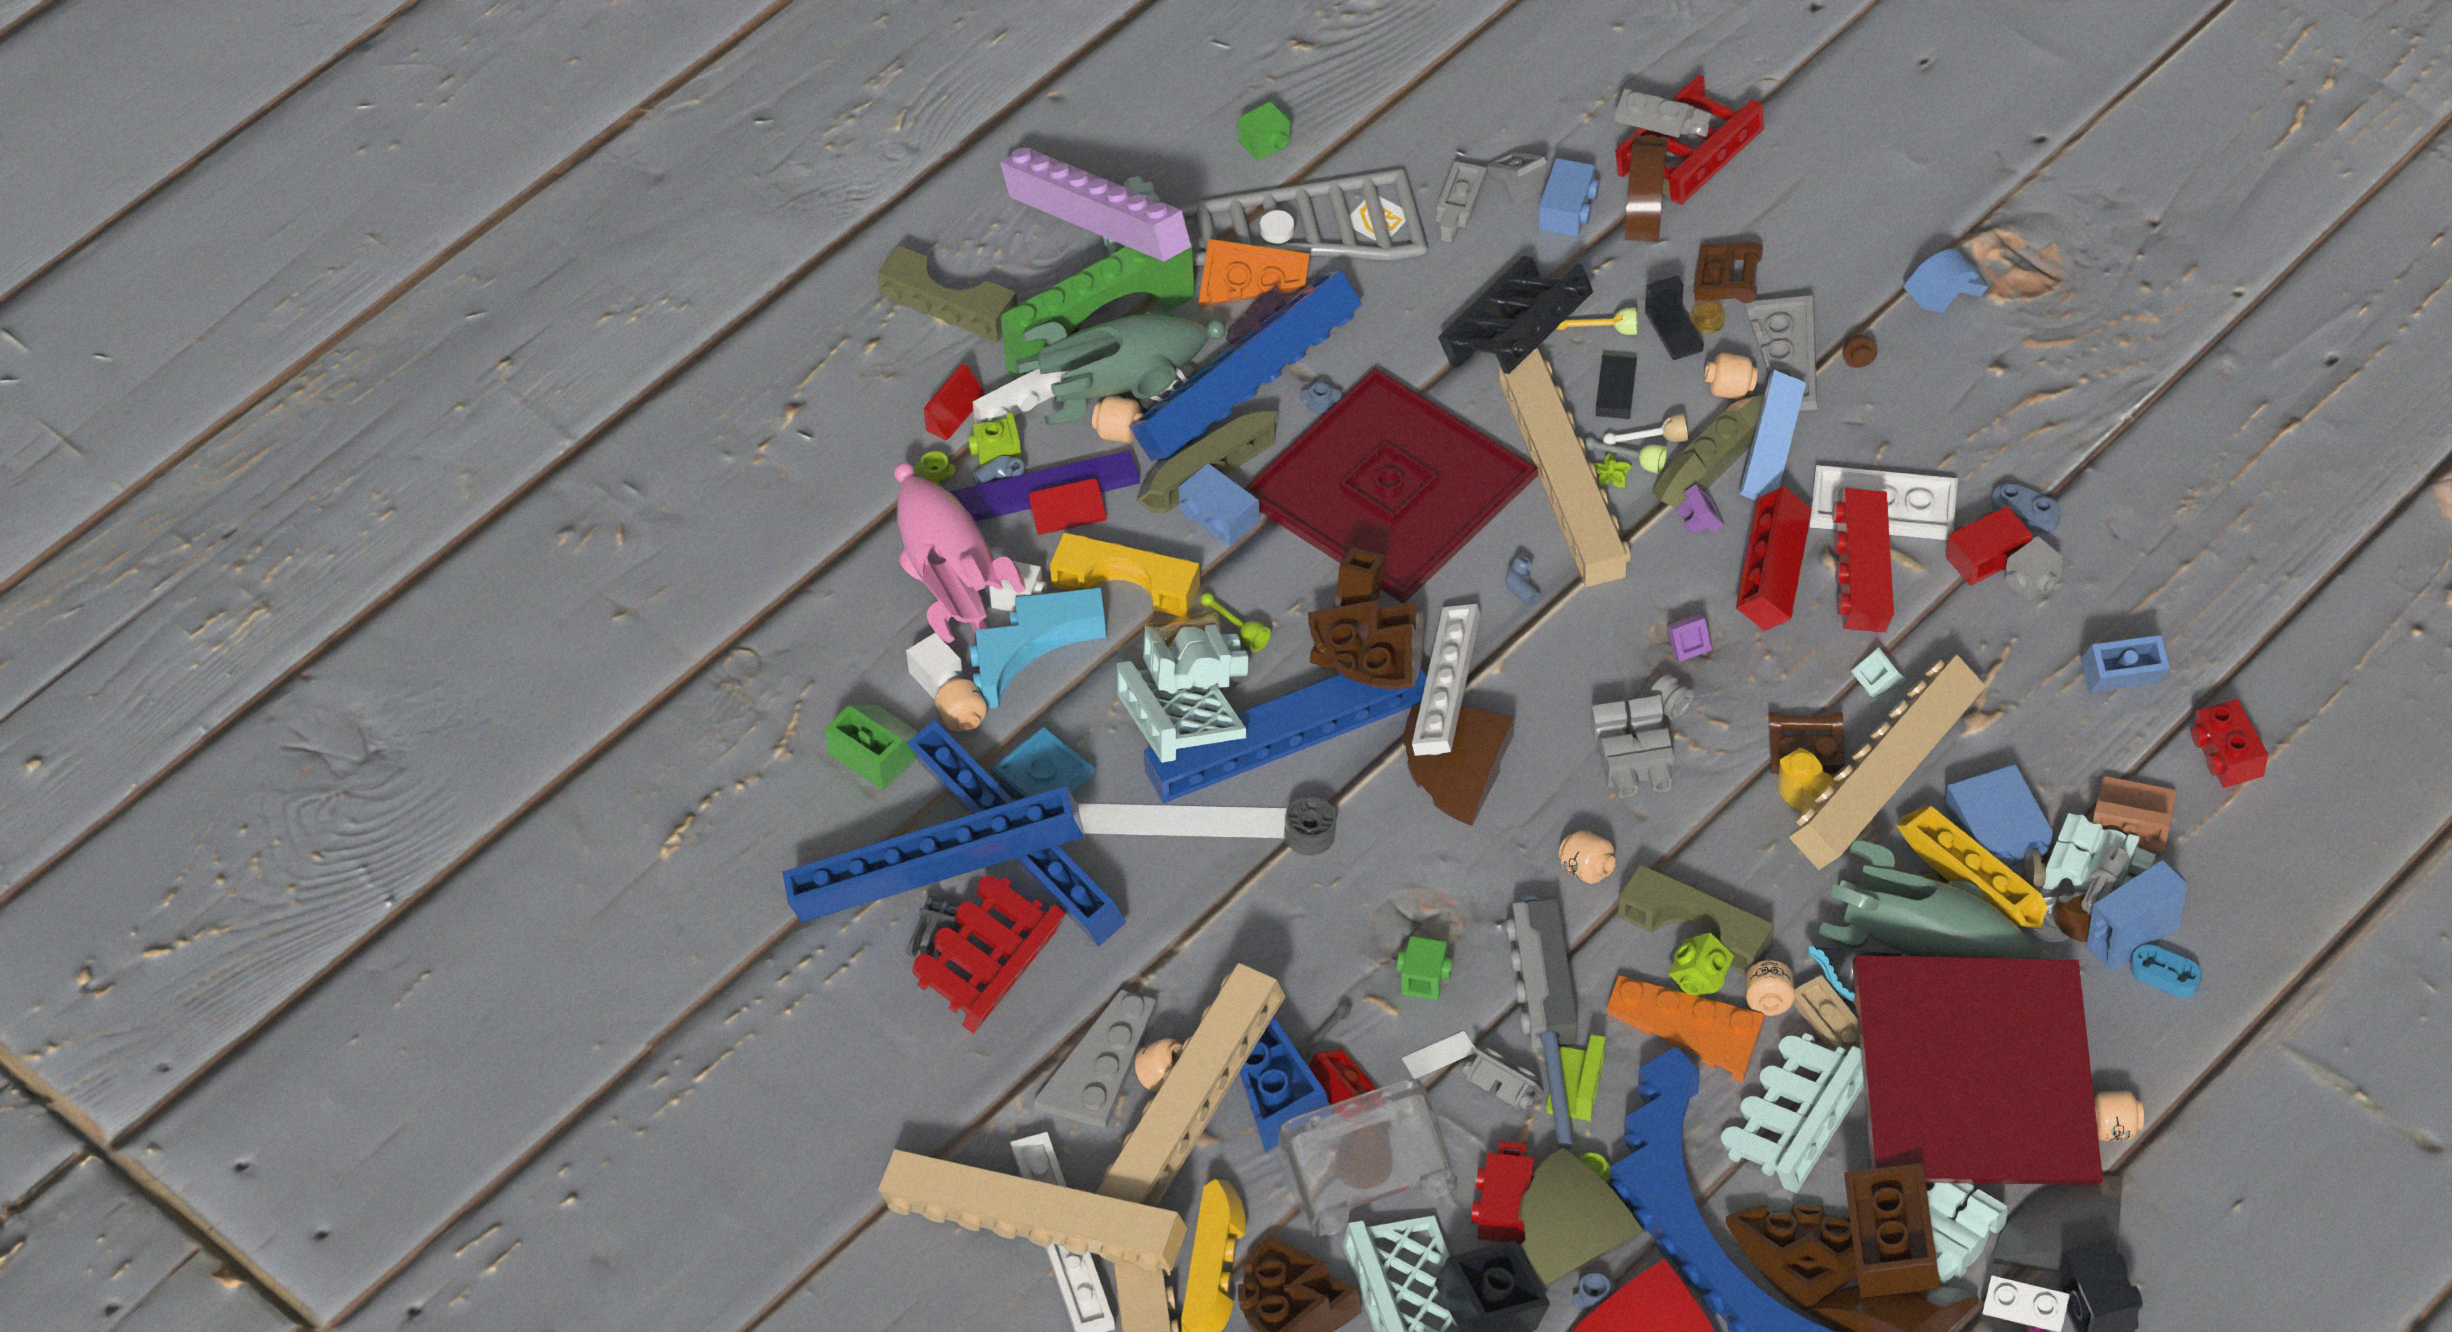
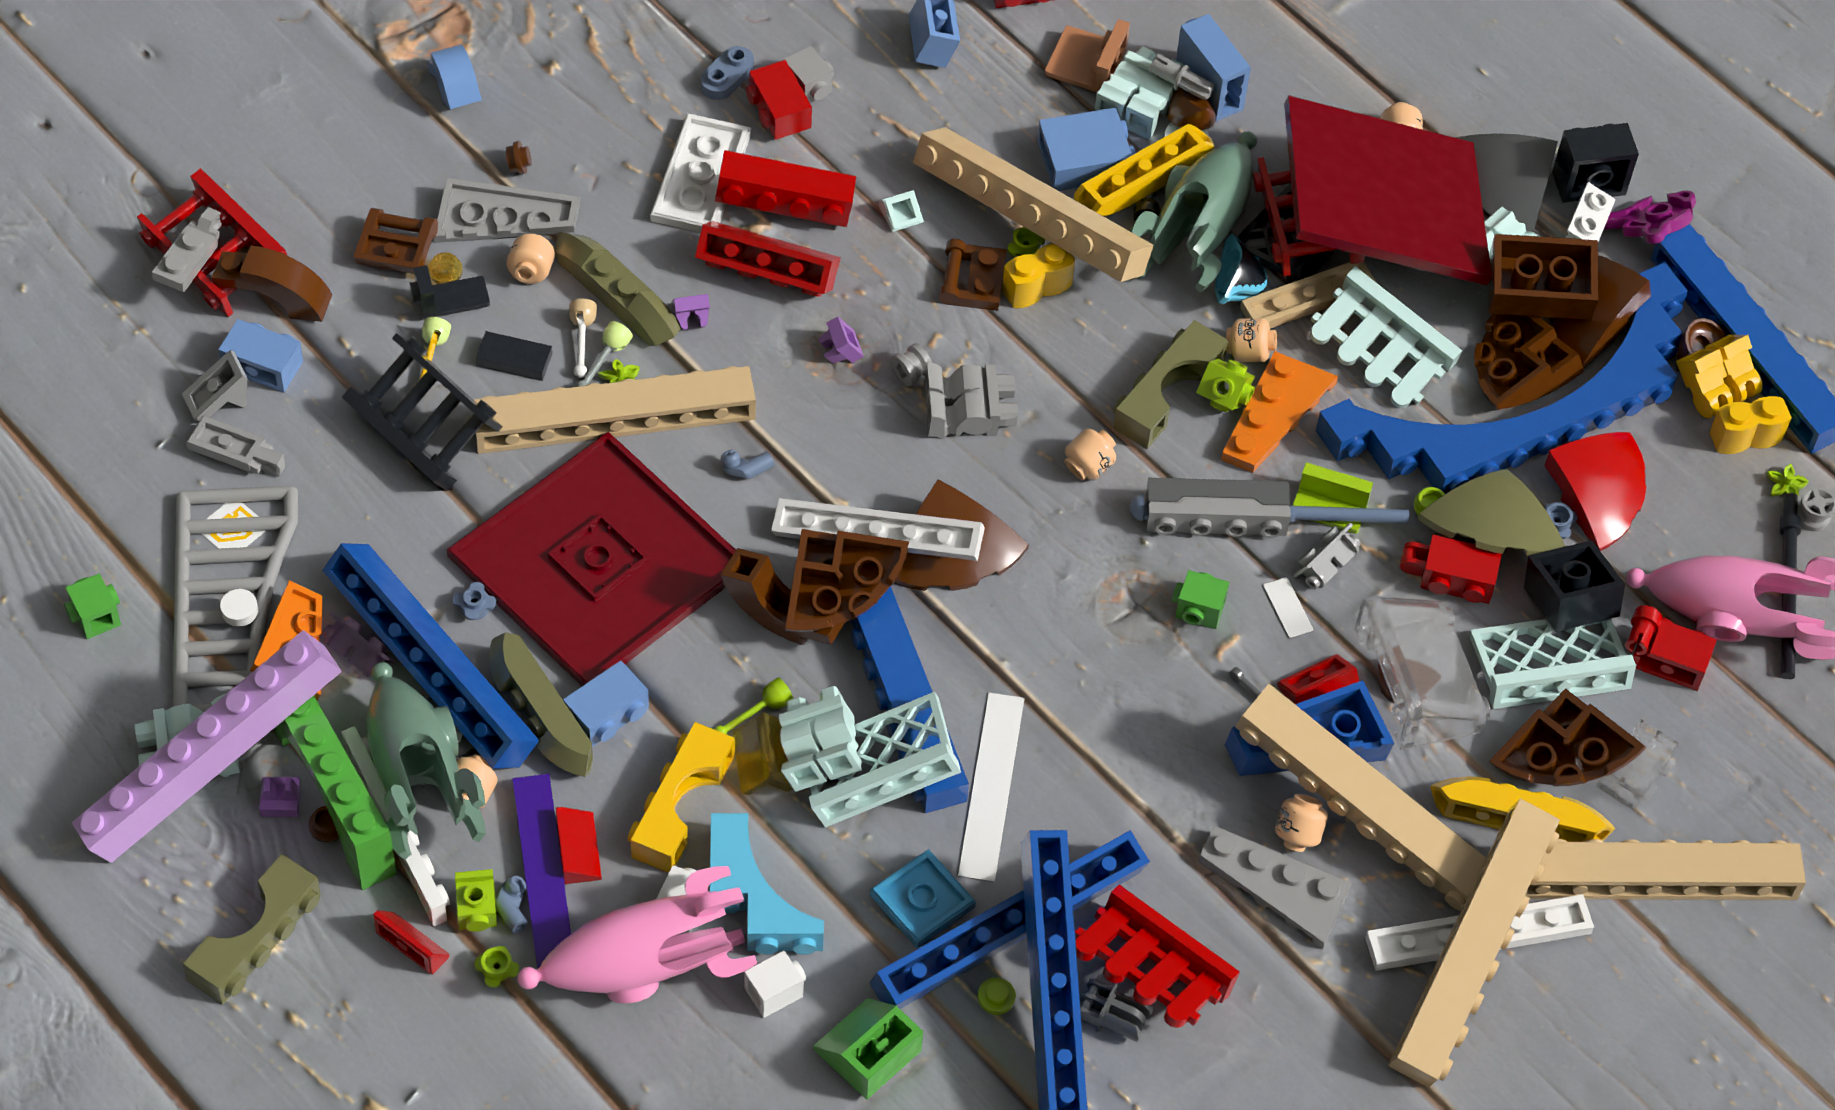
camera: 90 degrees left, 5 degrees up
light nougat head [935,678,987,732] -> none
dark grey wheel [1284,796,1337,856] -> none
light blue tile [1739,370,1806,501] -> none
dark tan piece [2023,849,2046,892] -> none
dark azure beam [2130,944,2202,998] -> none

